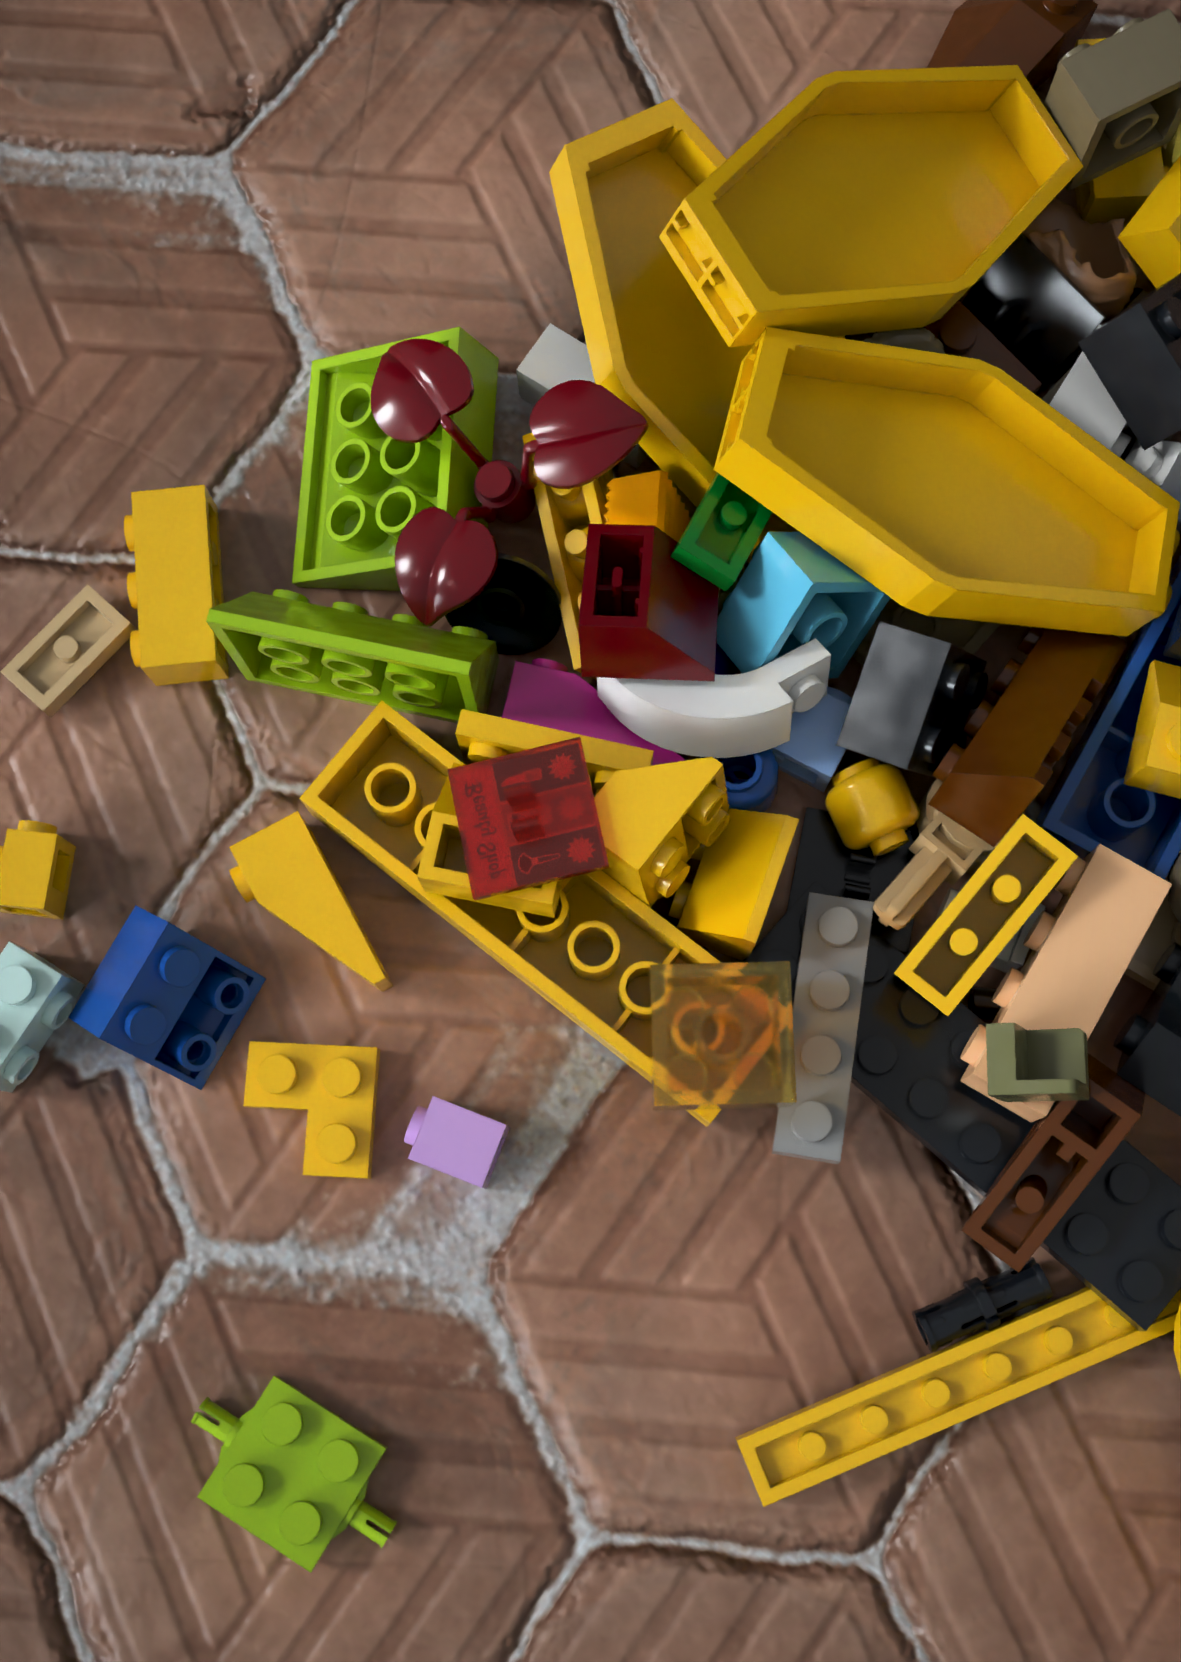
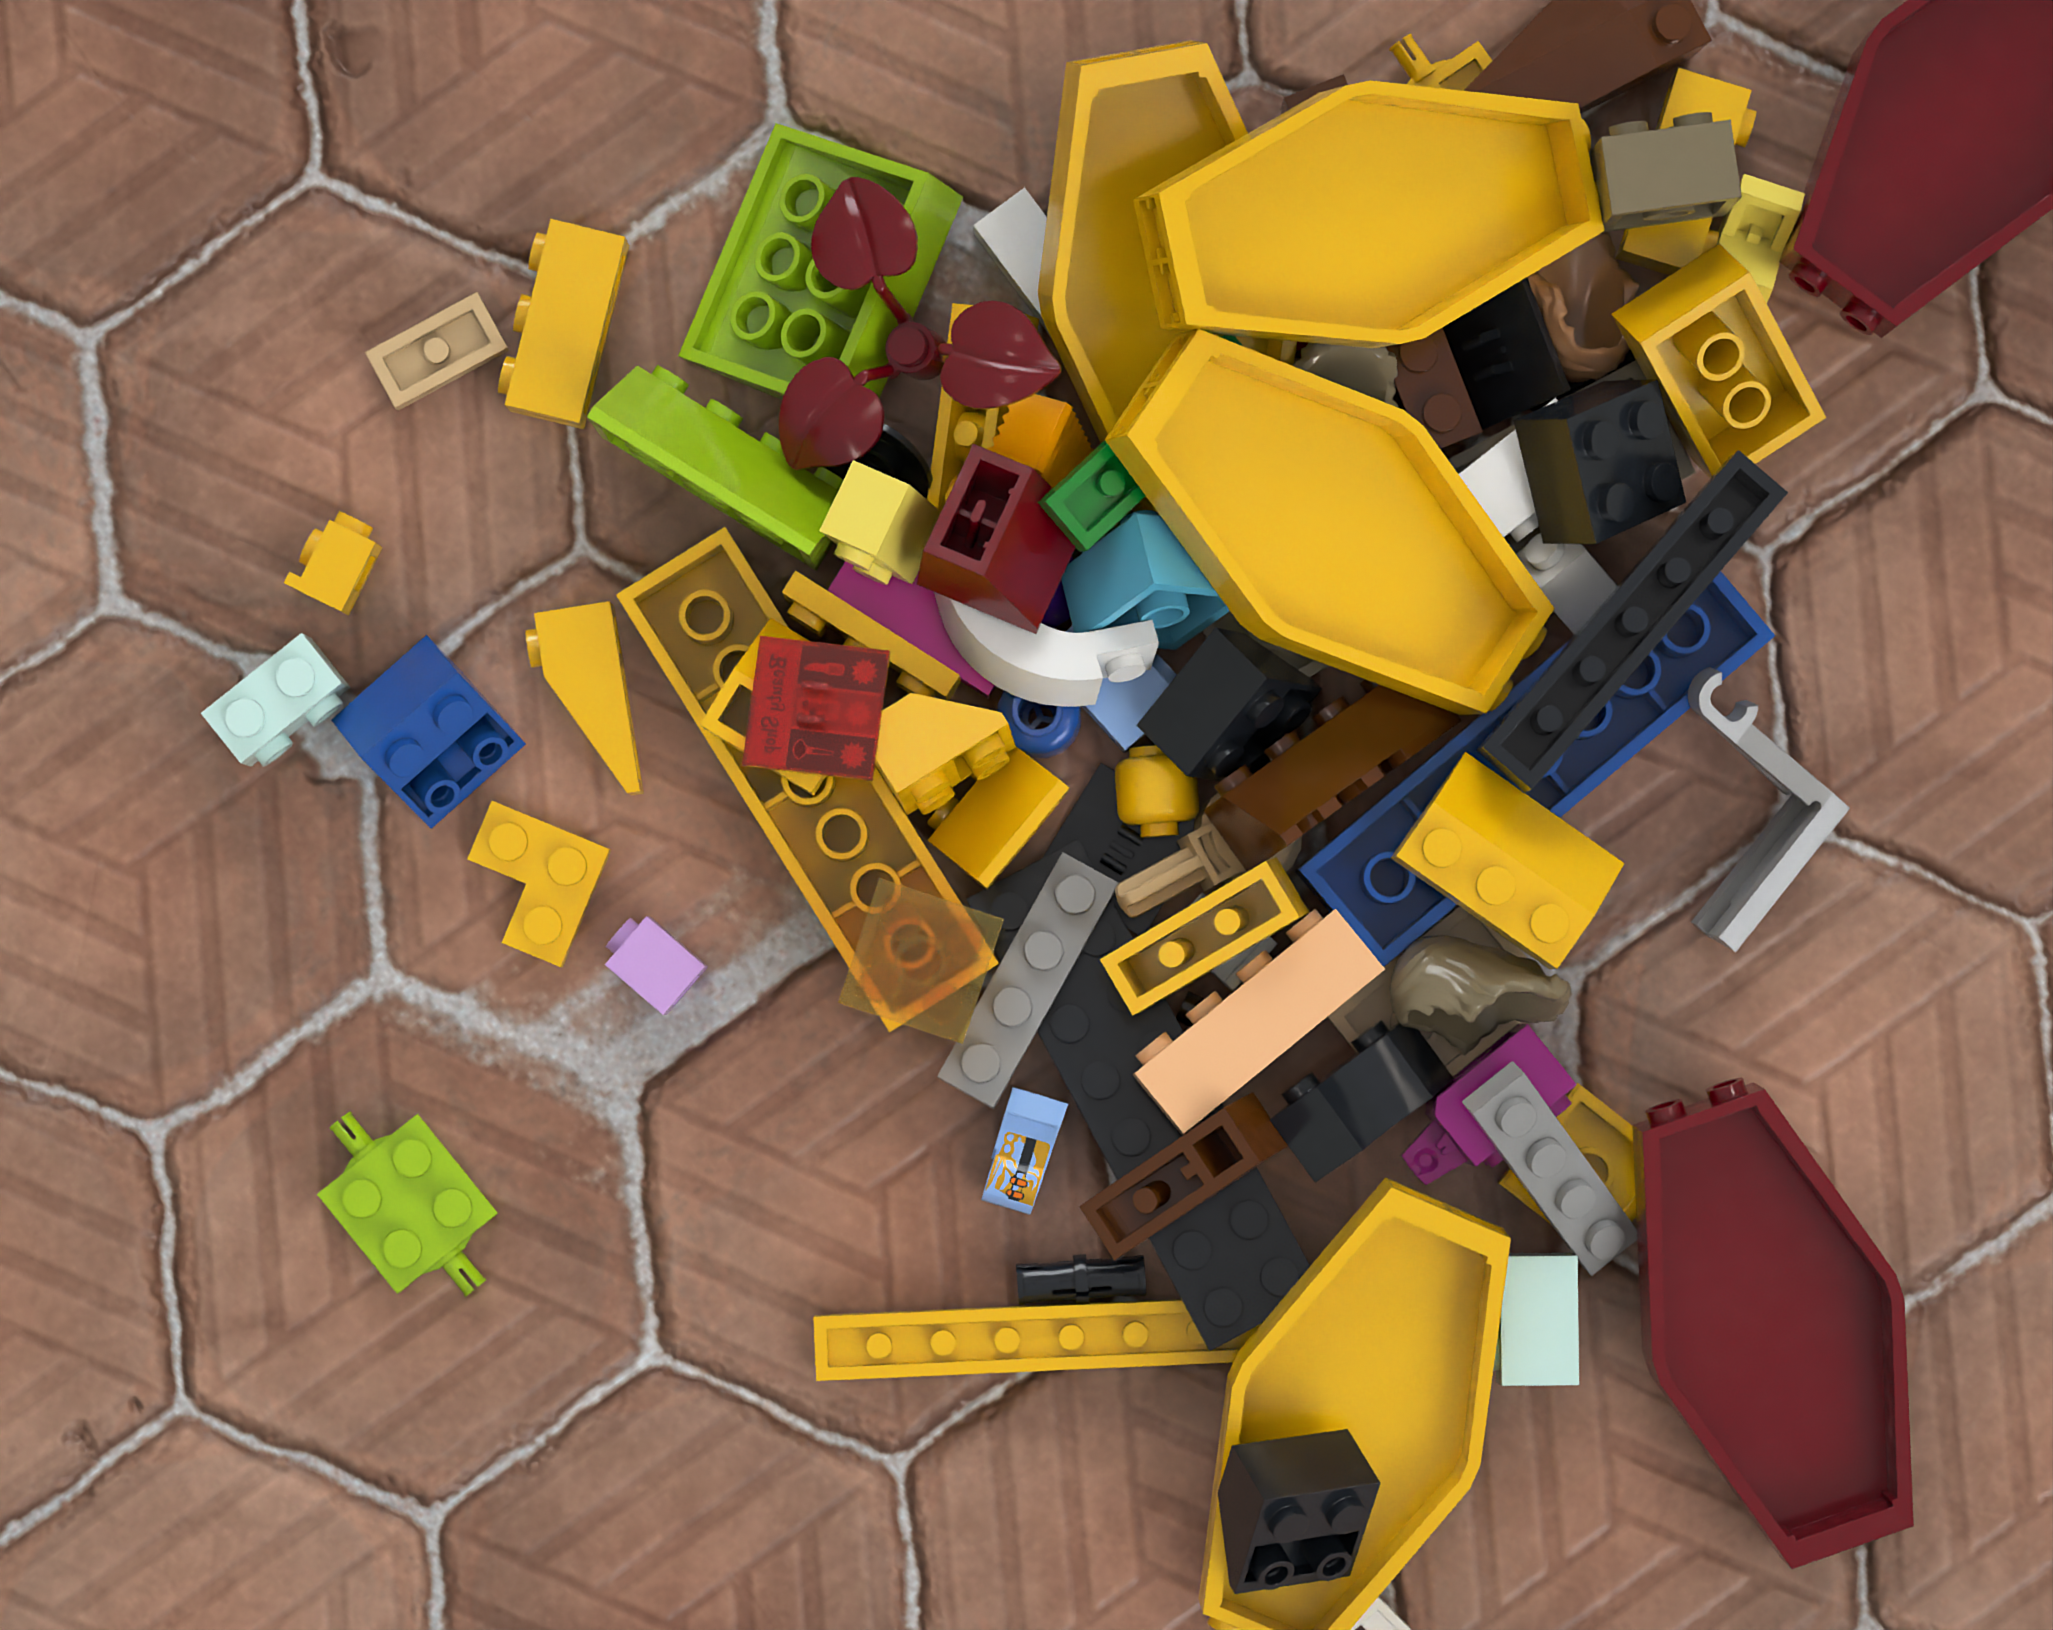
camera: 10 degrees right, 10 degrees up
olive panel [986,1023,1090,1102] -> none
none -> light yellow brick [819,460,941,585]
none -> light blue leg [981,1087,1068,1215]

